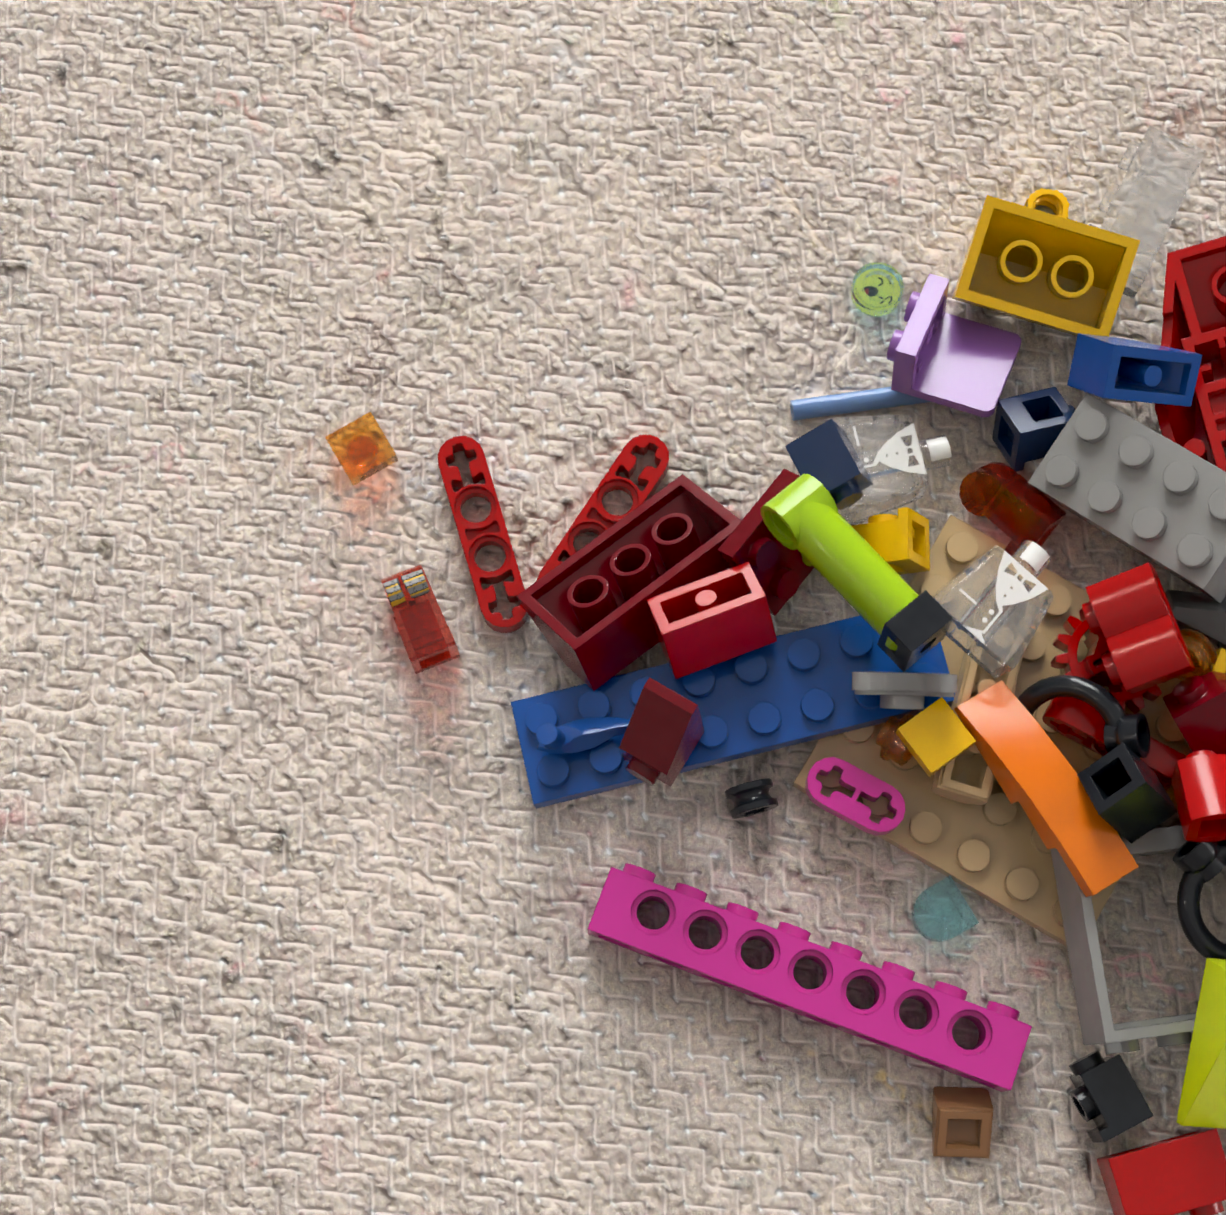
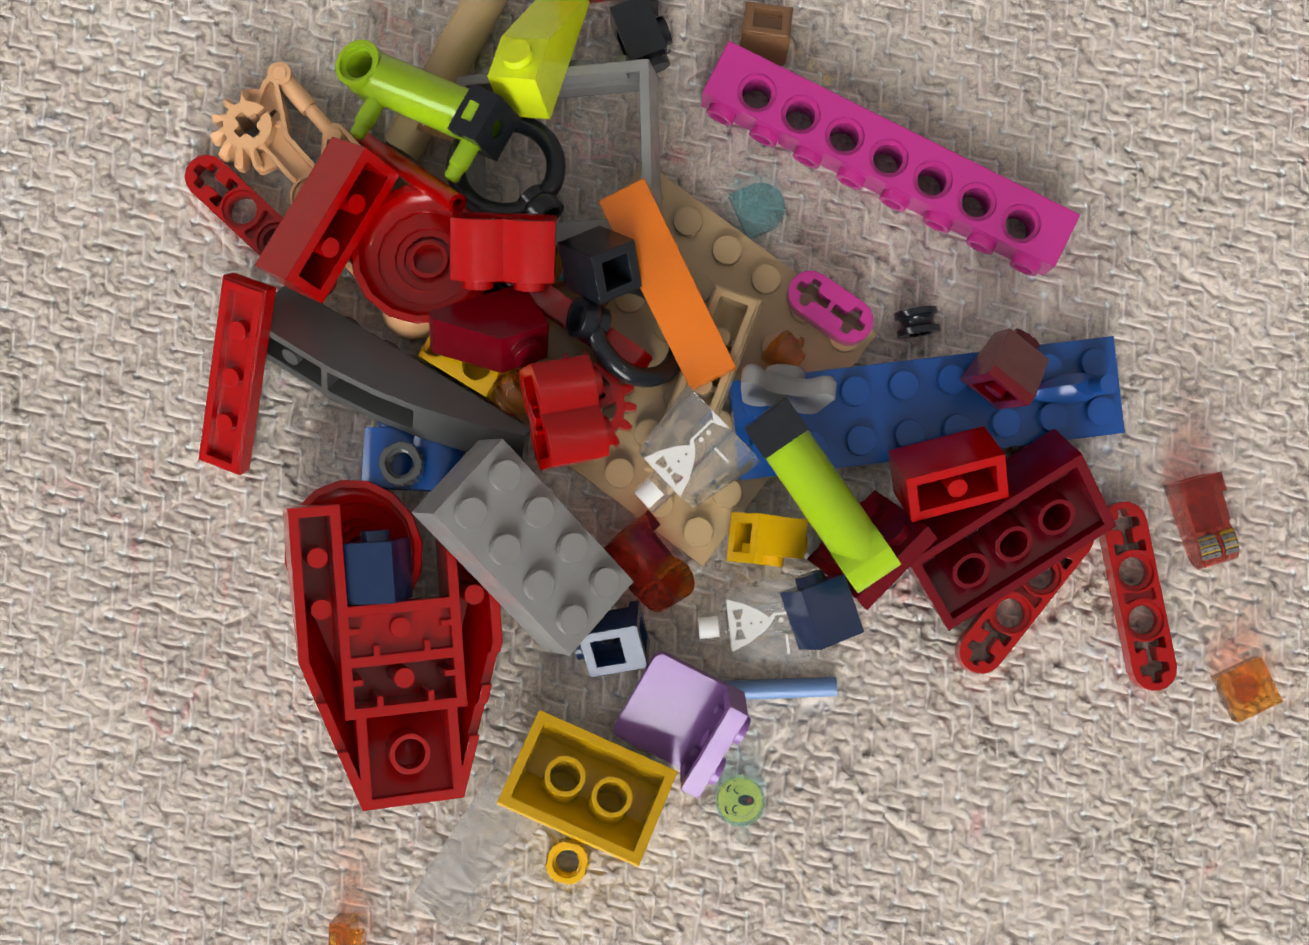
camera: 175 degrees left, 10 degrees up
yellow tile [896,697,976,777] -> none
blue slope [1067,333,1202,407] -> none

